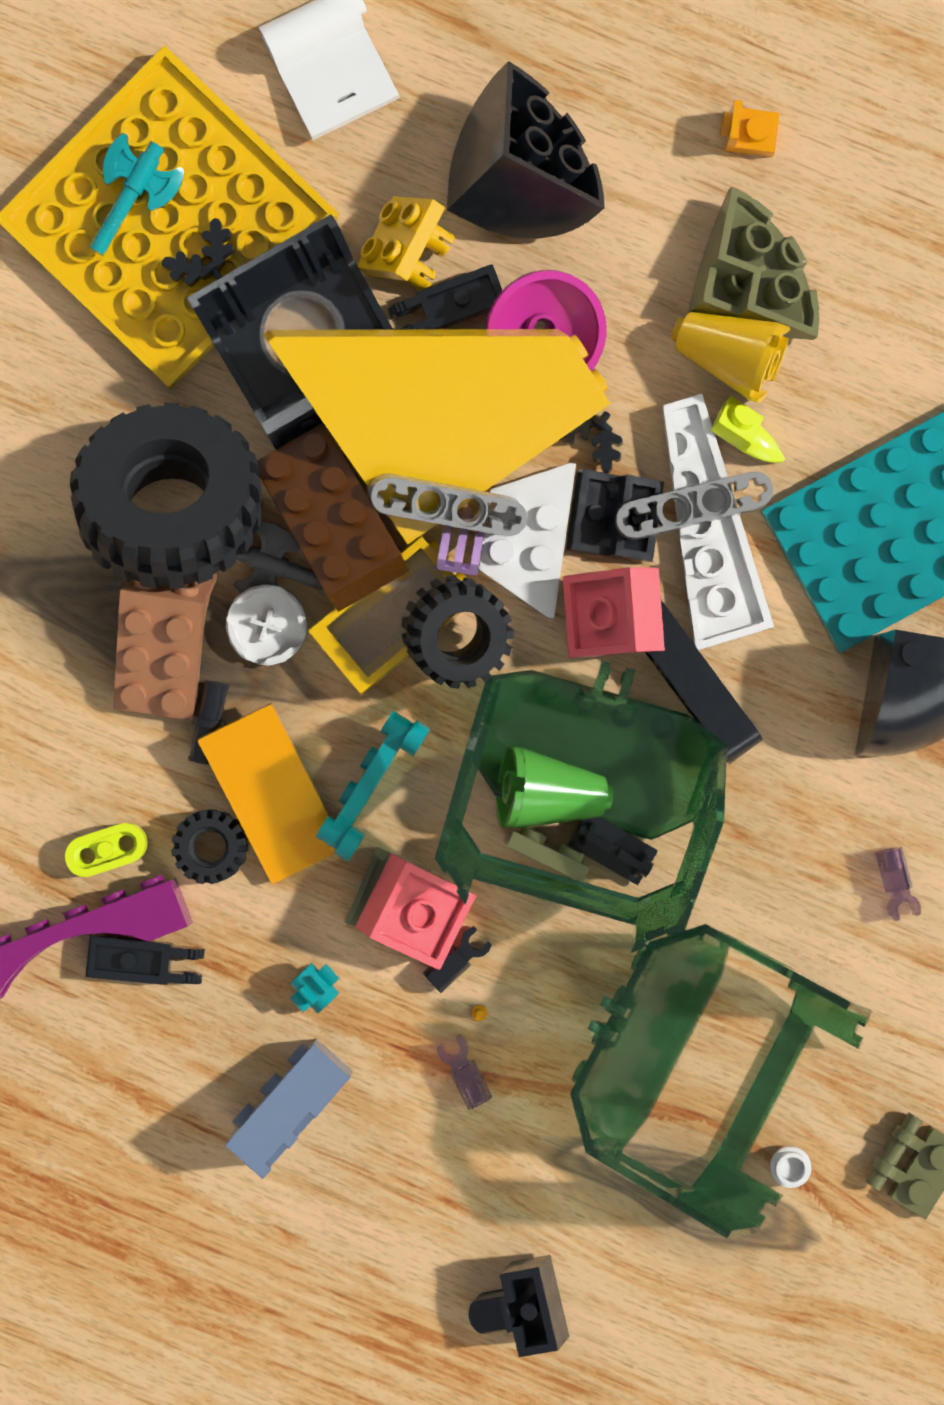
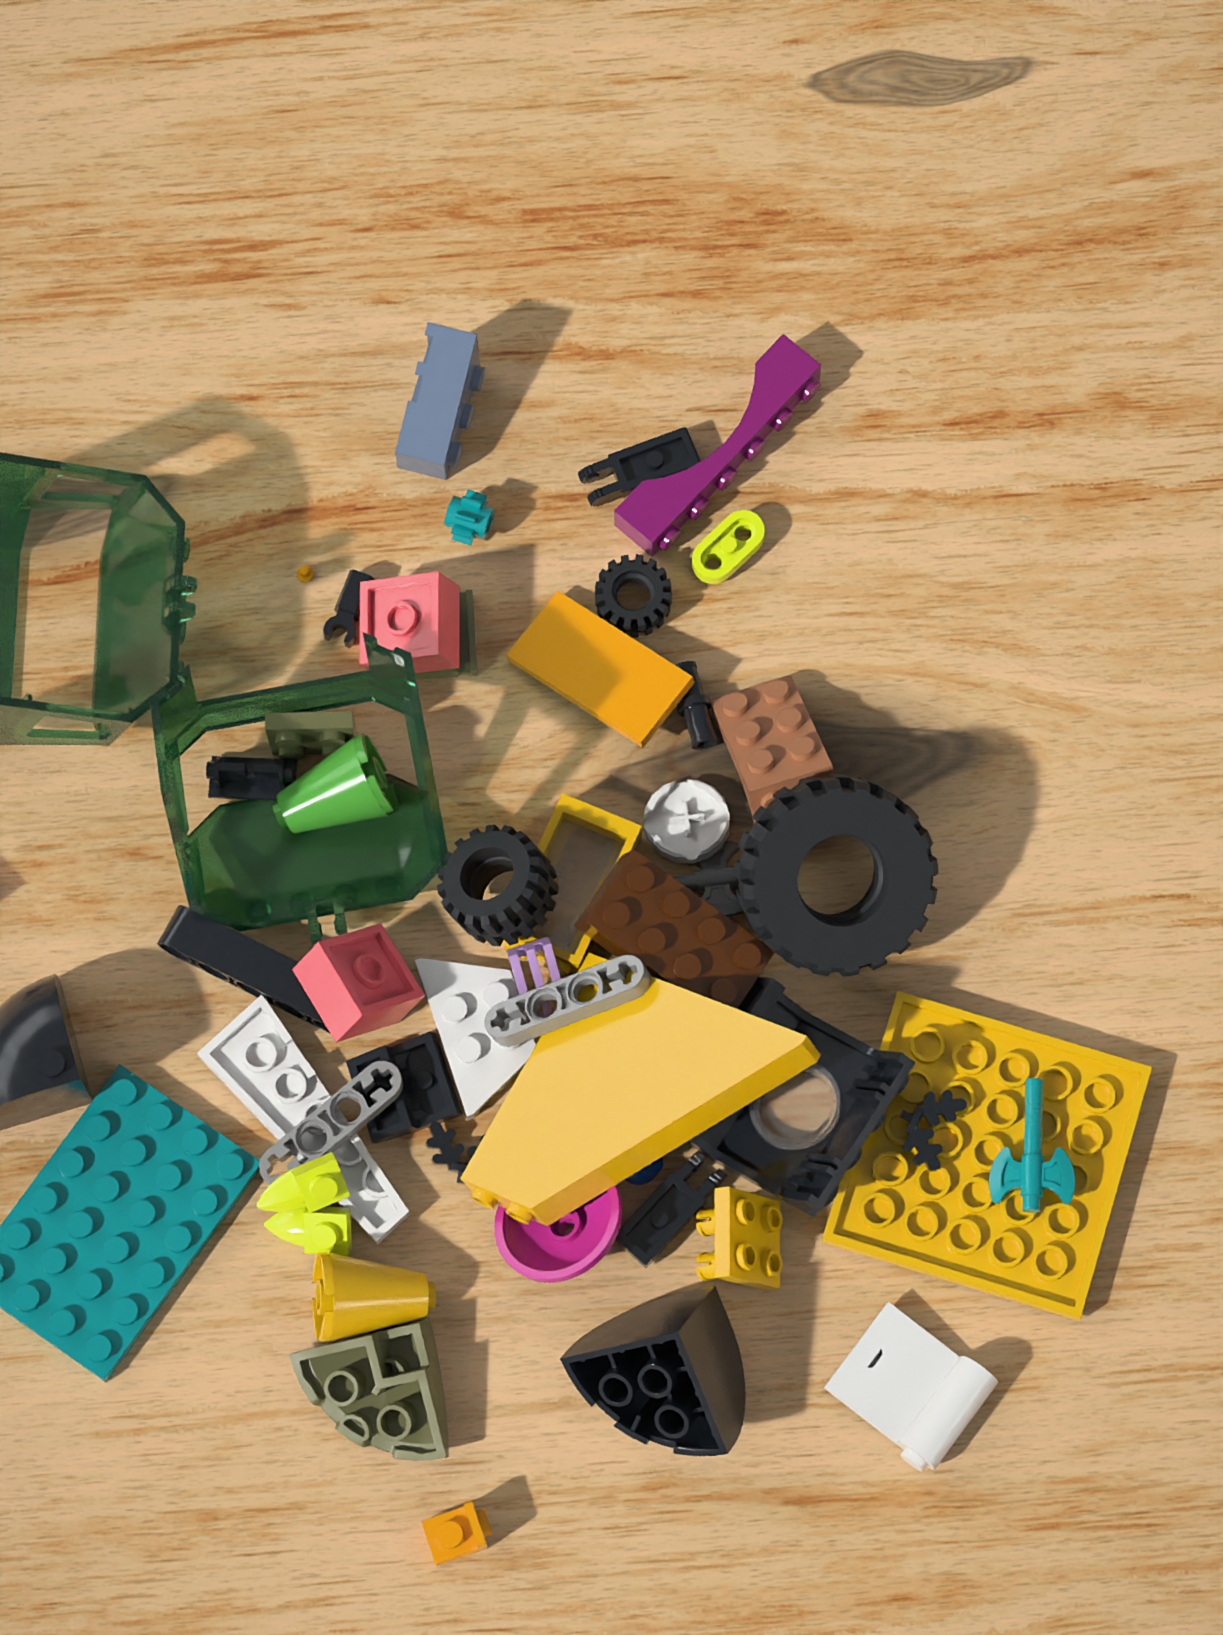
camera: 155 degrees right, 15 degrees down
teal plate [315,711,431,862] -> none
bar [437,1034,493,1110] -> none
black brick [468,1255,569,1357] -> none
none -> neon yellow plate [256,1152,350,1214]

